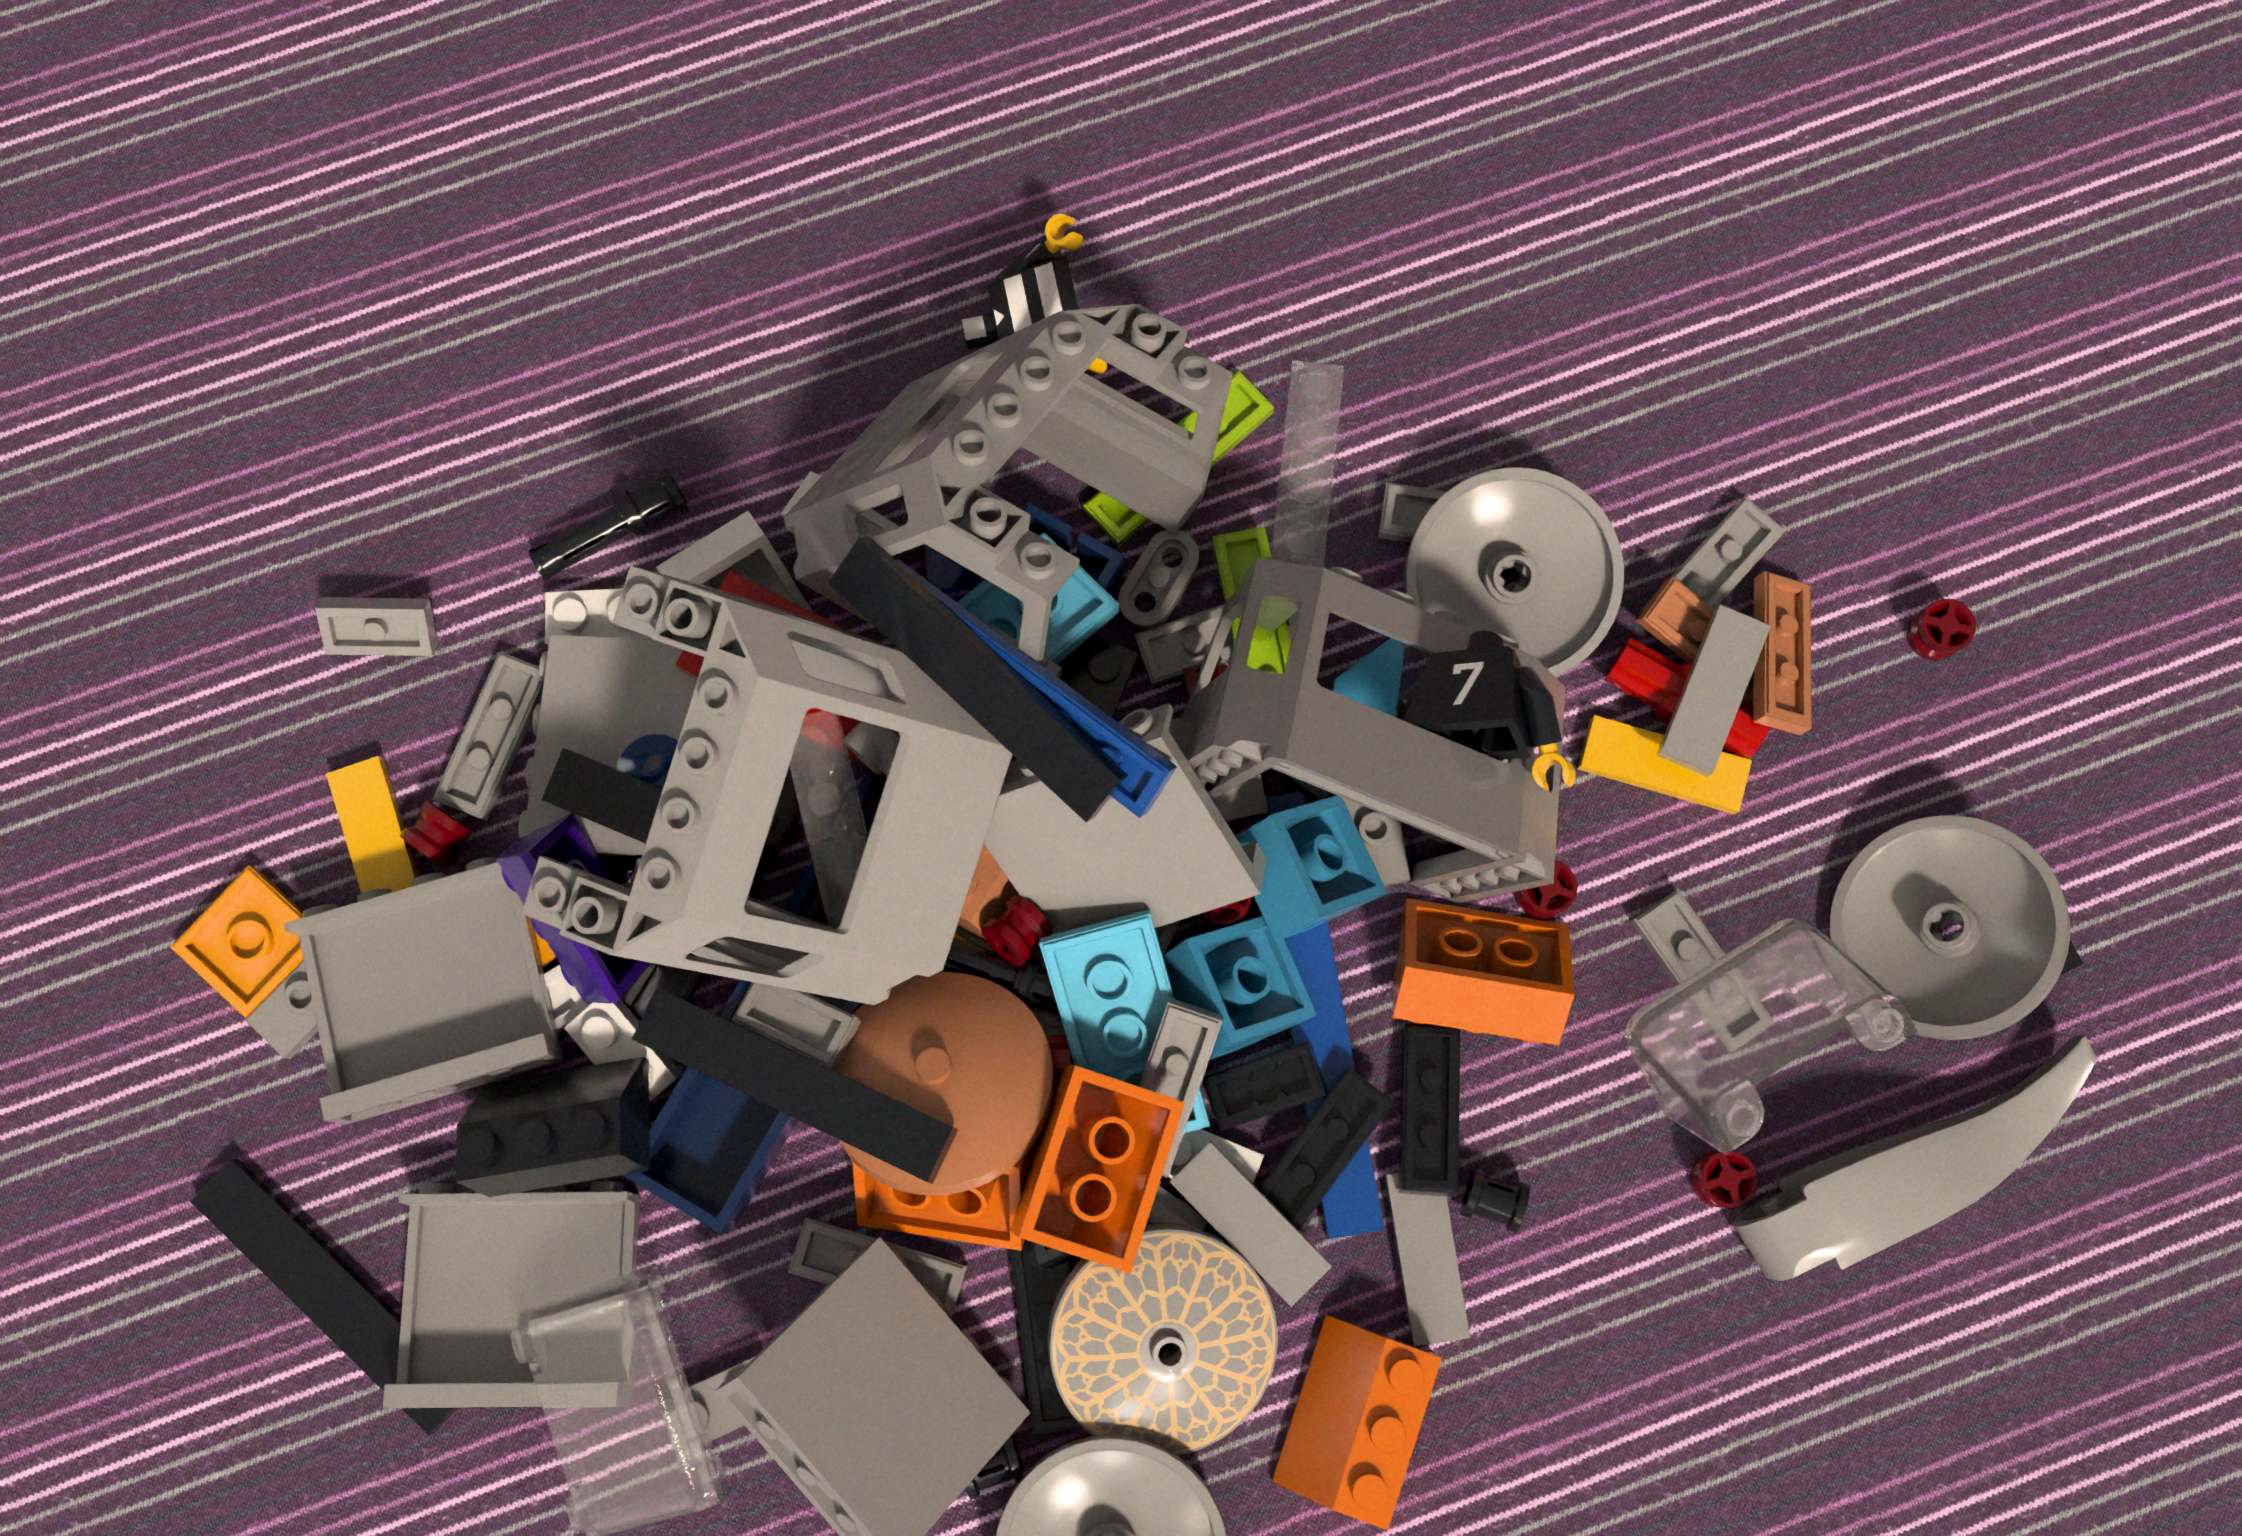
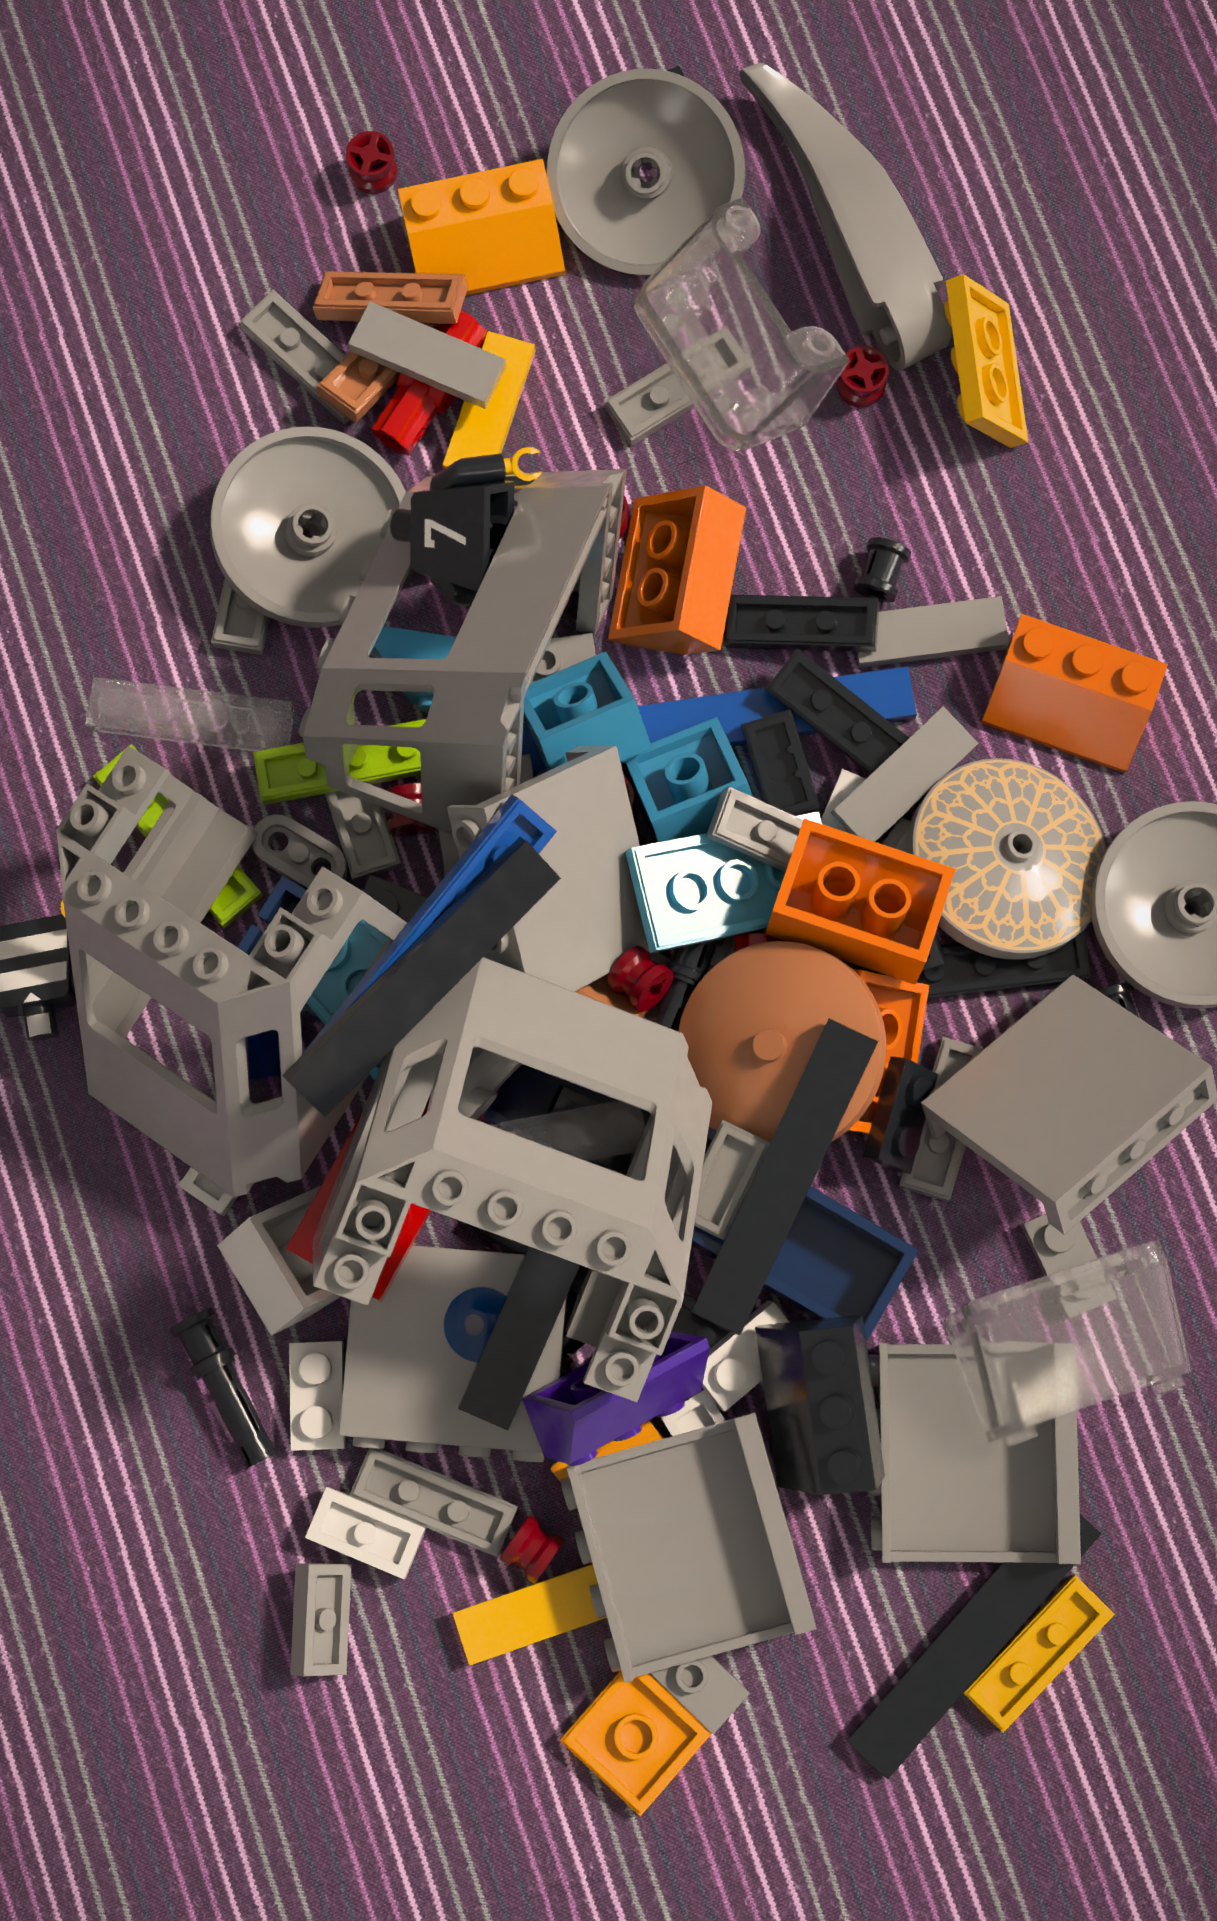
camera: 85 degrees left, 0 degrees up
none -> white plate [305,1487,426,1579]
none -> light orange slope [398,159,565,296]
none -> black plate [863,1056,938,1174]
none -> yellow plate [944,274,1028,448]
none -> yellow tile [963,1575,1115,1733]

